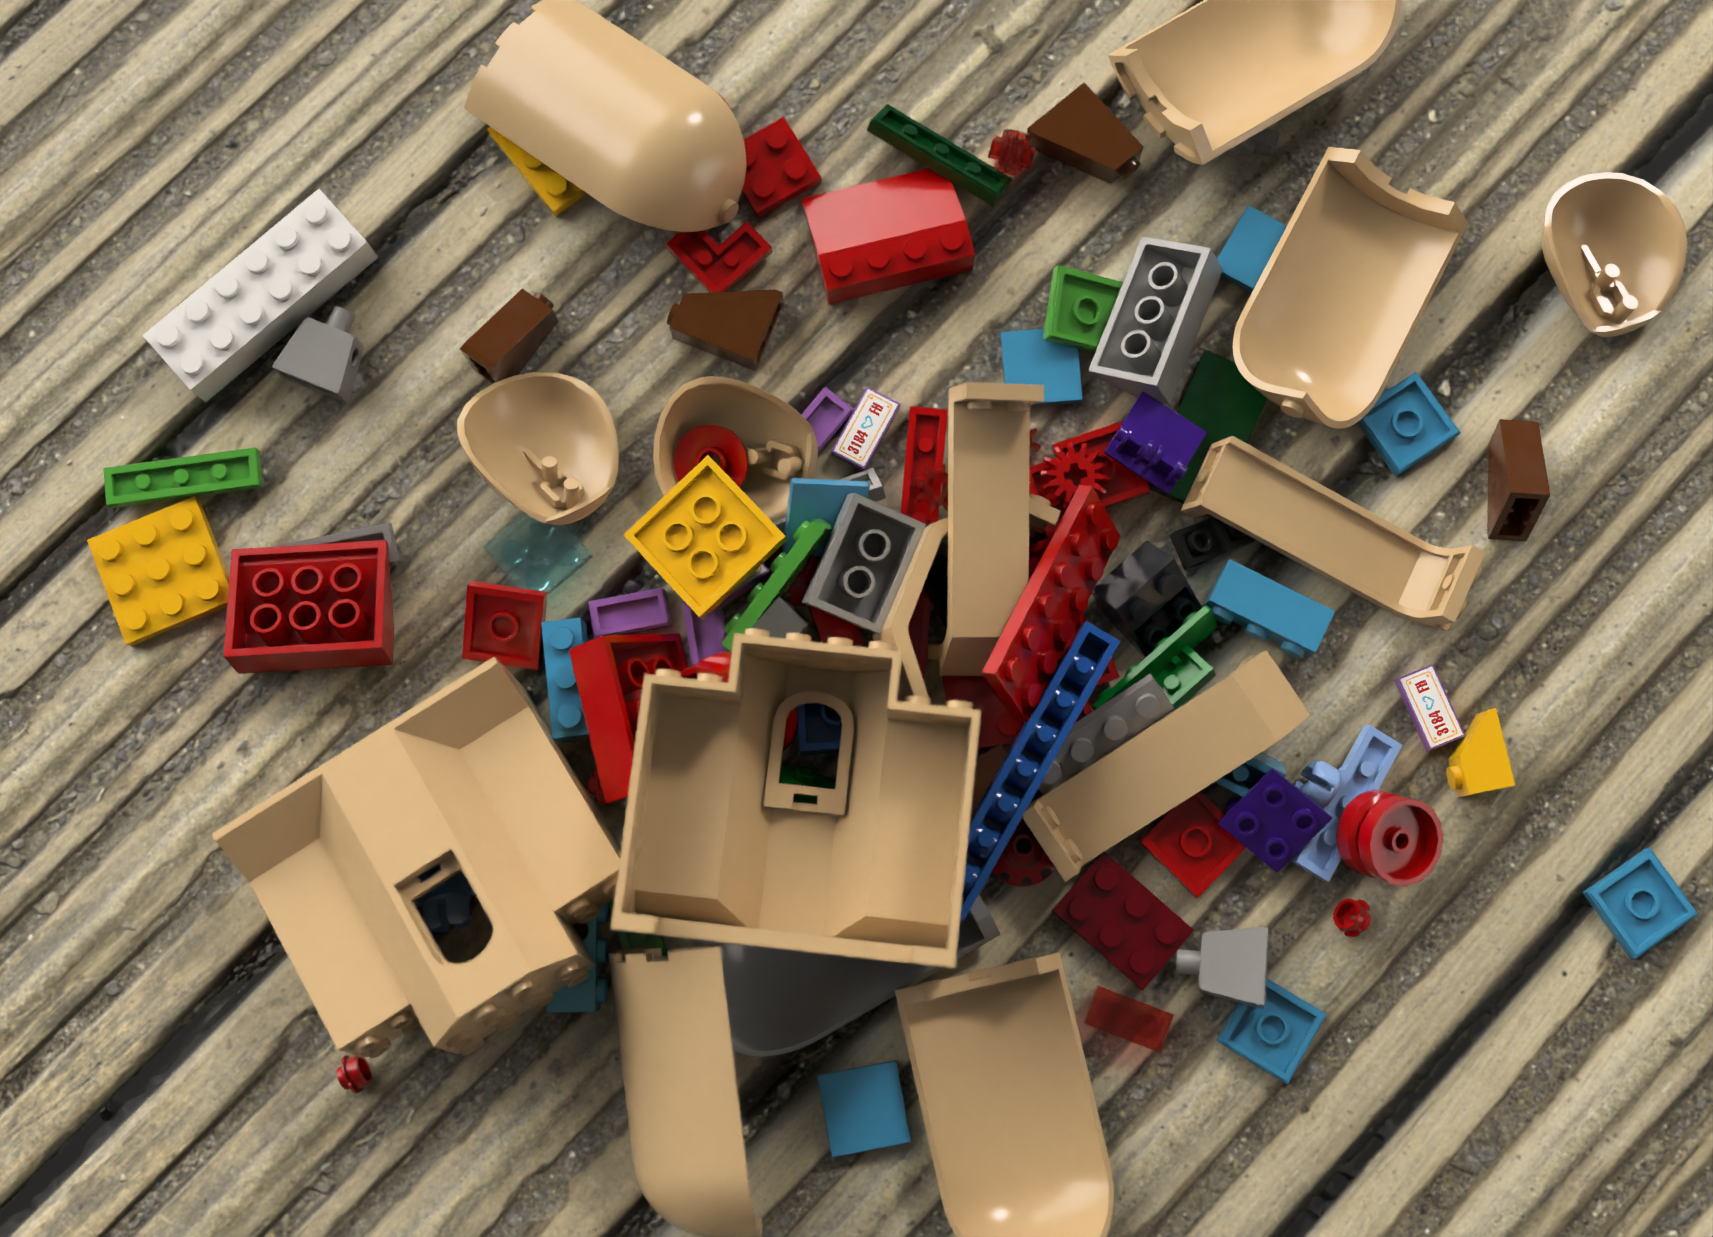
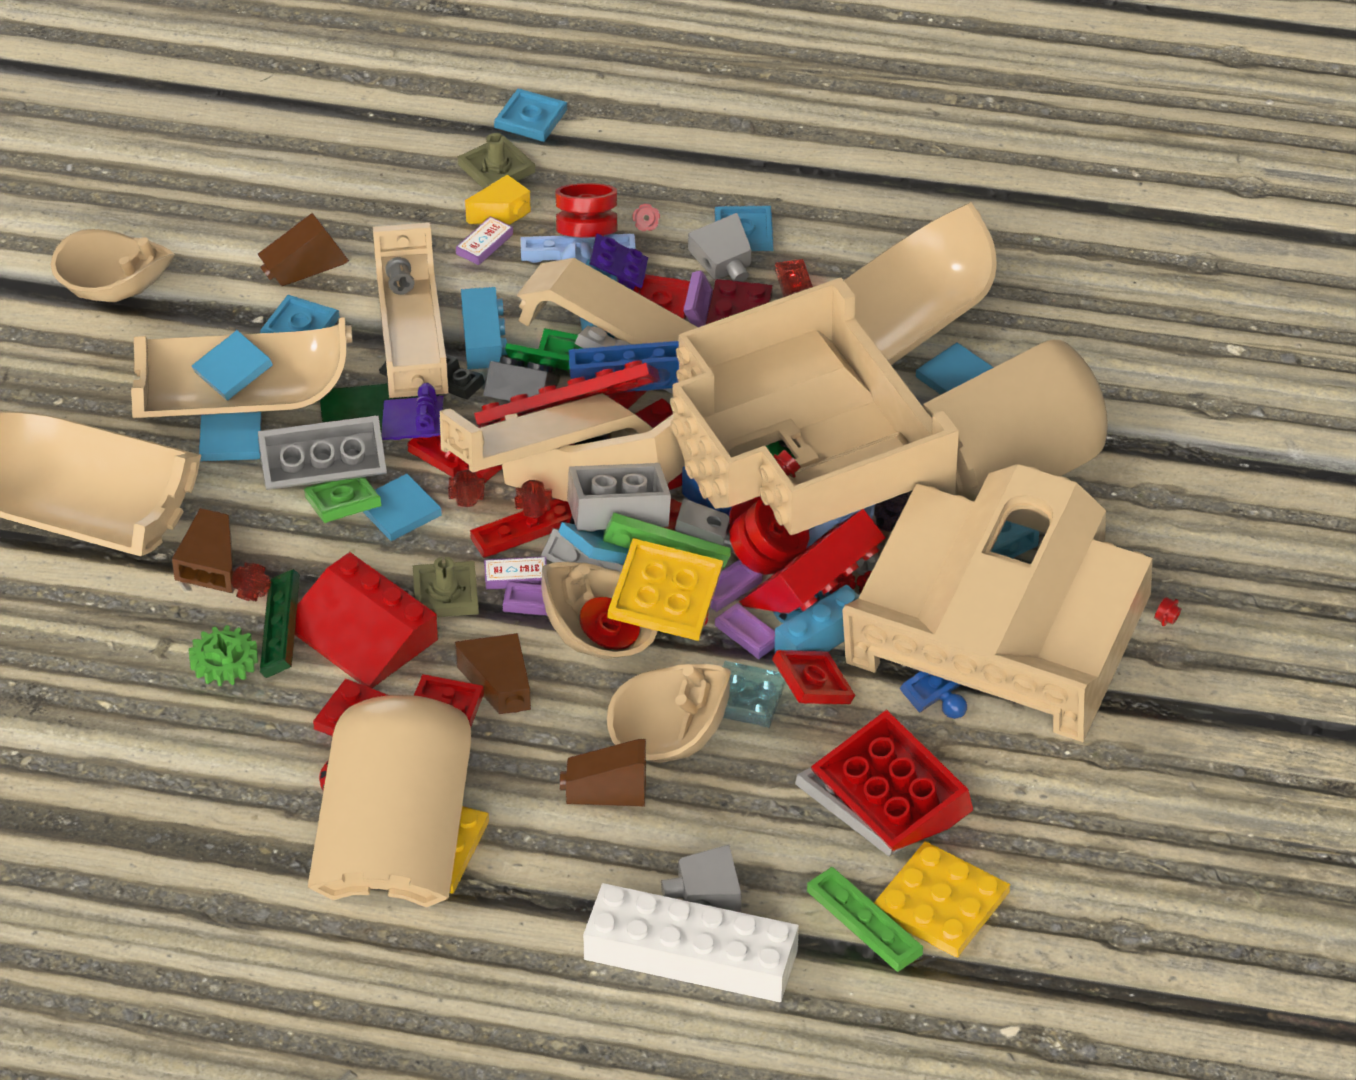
camera: 125 degrees left, 35 degrees down
none -> bright green gear [189,625,258,686]
none -> dark azure tile [191,330,273,401]
none -> dark grey bush [385,257,414,295]
none -> olive plate [413,556,479,617]
none -> olive plate [457,133,535,189]
none -> medium lavender tile [683,270,713,327]
none -> red plate [773,450,801,478]

